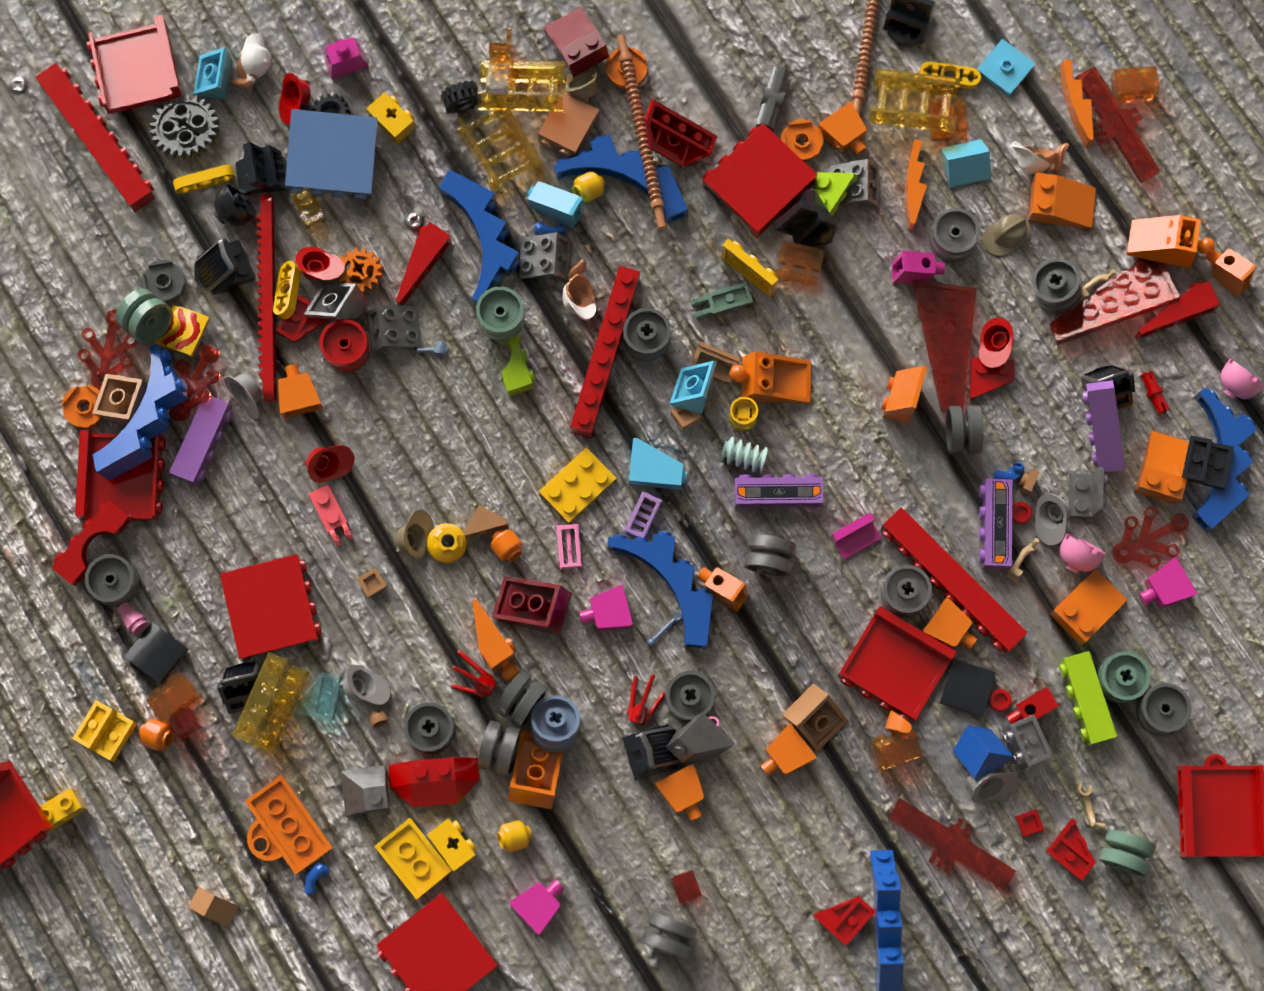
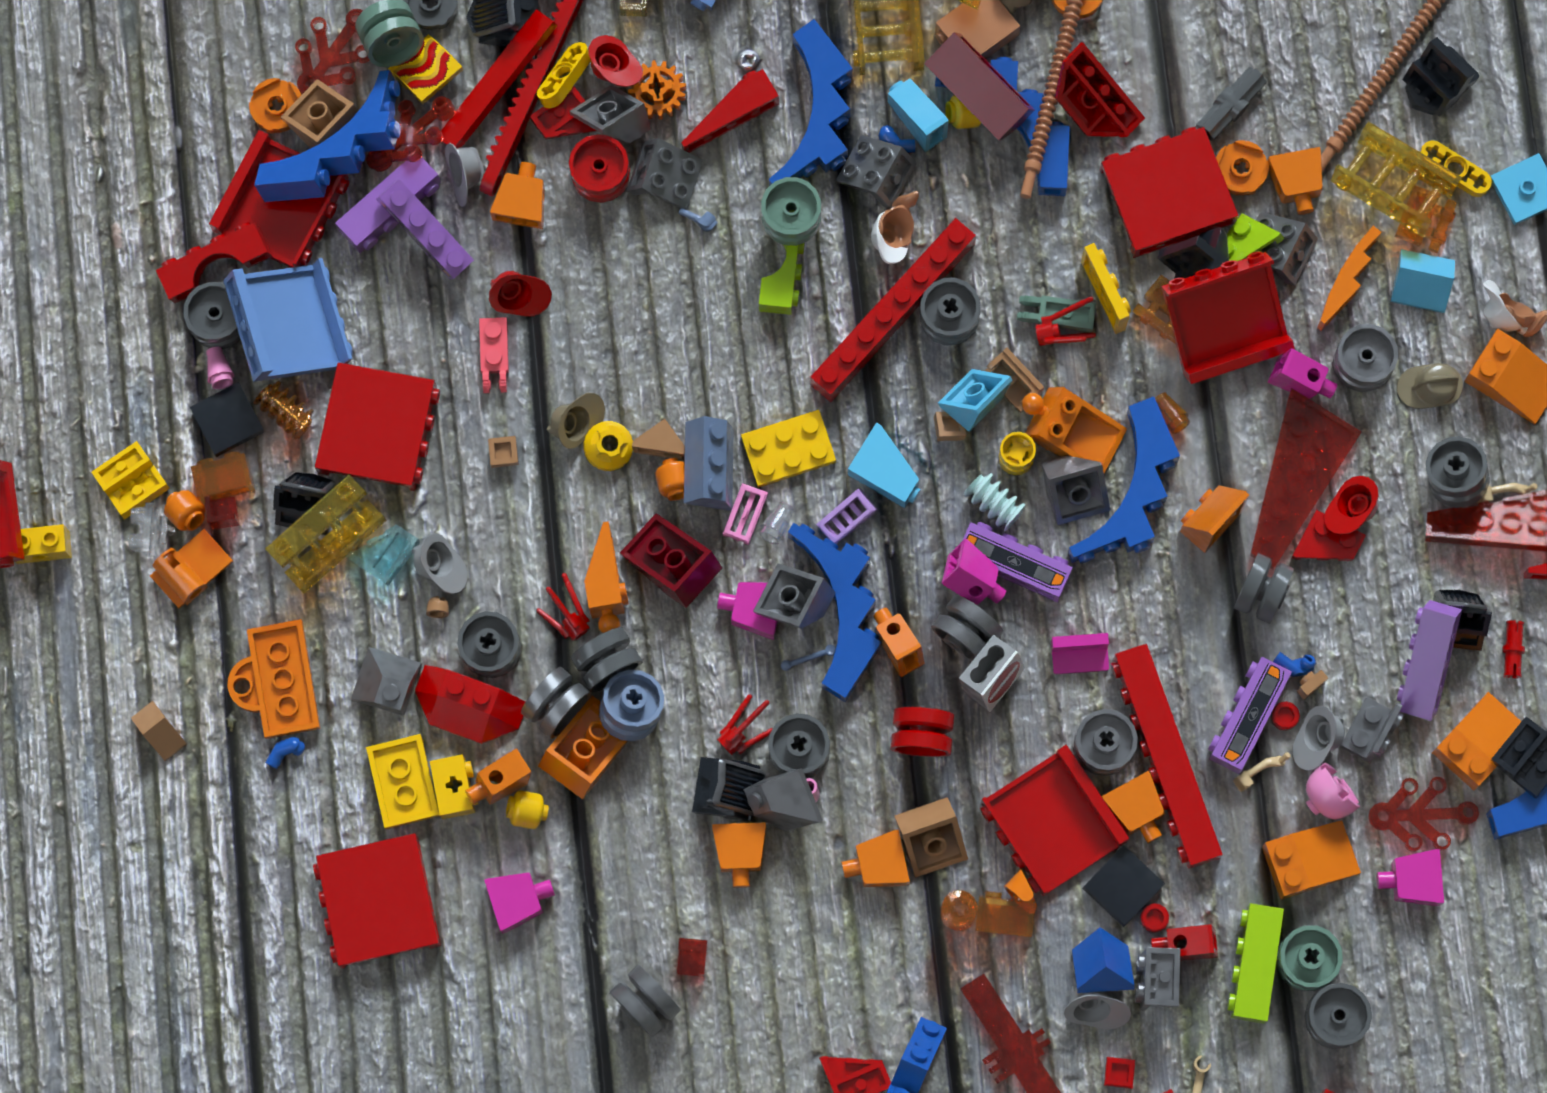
camera: 30 degrees right, 0 degrees up
none -> clear hips [129,503,175,557]
none -> orange piece [150,529,234,609]
none -> medium blue panel [223,258,353,382]
none -> clear orange piece [253,381,314,440]
none -> medium lavender brick [376,179,474,280]
none -> red tile [436,9,558,148]
none -> orange torso [465,748,531,805]
none -> sand blue slope [684,416,734,511]
none -> flat silver slope [753,564,835,629]
none -> clear cone [759,502,794,545]
none -> red wheel [890,707,955,757]
none -> dark red brick [924,32,1035,140]
none -> clear orange piece [941,890,978,931]
none -> dark pink torso [942,538,1006,605]
none -> light grey piece [959,635,1024,712]
none -> red plant [1036,296,1096,346]
none -> flat silver slope [1041,456,1111,525]
none -> blue arch [1068,396,1180,564]
none -> clear orange cone [1155,392,1190,434]
none -> red panel [1161,252,1295,384]

